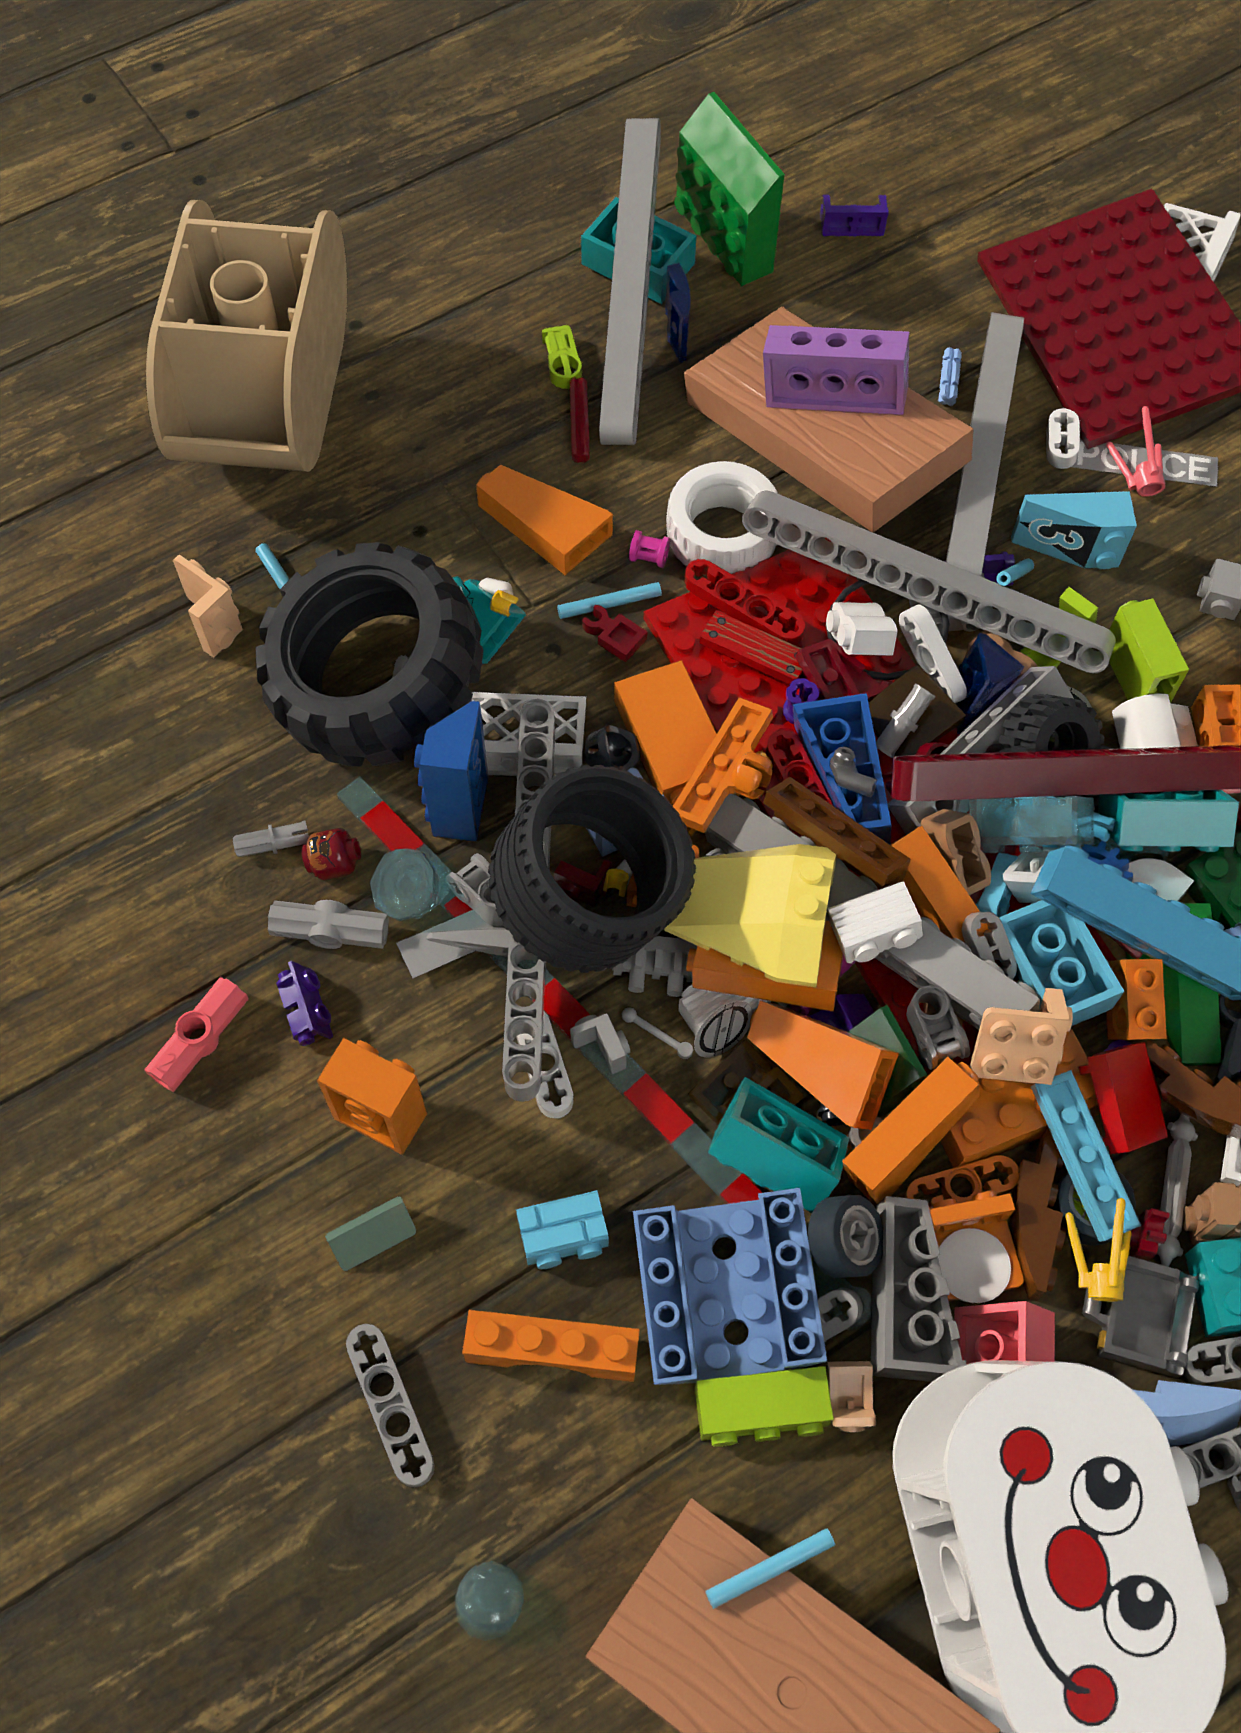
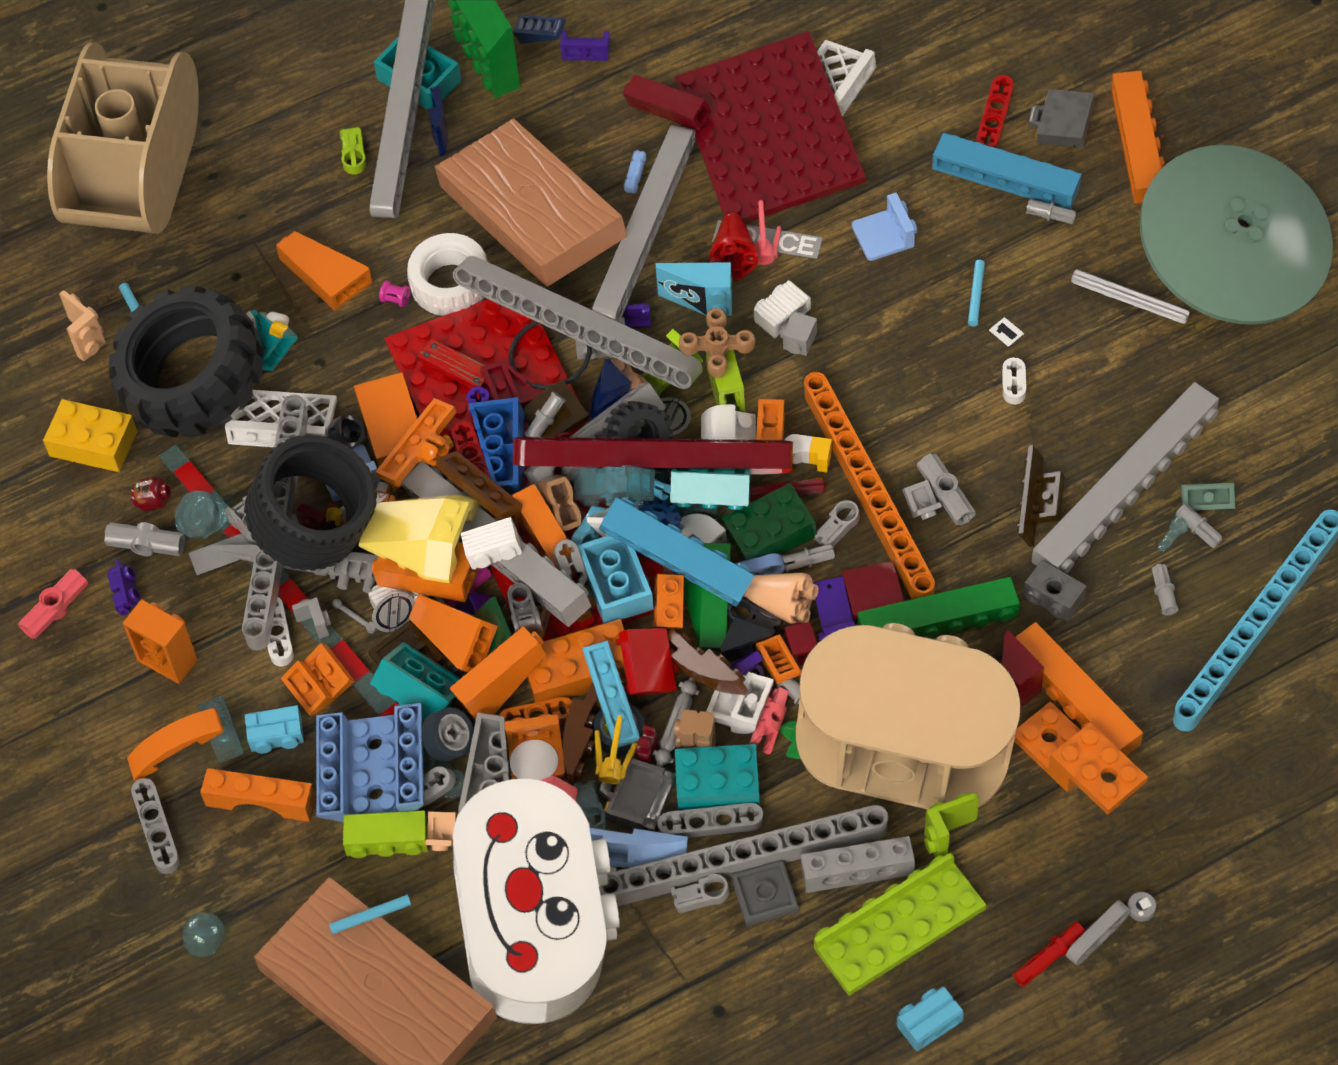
camera: 10 degrees right, 5 degrees down
light grey axle [233,820,309,857] -> none
sand green slope [325,1196,416,1271] -> none
blue slope [414,701,489,842] -> none
medium azure bar [557,582,662,619] -> none
dark red axle [570,377,590,463] -> none
dark red plate [582,605,648,663] -> none
red beam [685,559,805,646] -> none
medium lavender brick [763,325,909,415] -> none
white brick [826,602,897,656] -> none
flat silver arm [830,747,877,797] -> none
white beam [899,605,967,704] -> none
light nougat bracket [970,988,1073,1085] -> none
medium azure piece [996,558,1034,586] -> none
white beam [1046,408,1080,469] -> none
none -> yellow brick [43,399,137,473]
none -> orange slope [127,708,224,781]
none -> clear light blue slope [197,696,244,763]
none -> orange slope [281,643,355,716]
none -> dark blue slope [513,15,566,44]
none -> clear light blue piece [573,780,606,830]
none -> dark red brick [623,74,711,131]
none -> medium nougat gear [679,308,755,378]
none -> red cone [709,213,758,280]
none -> white brick [754,280,811,338]

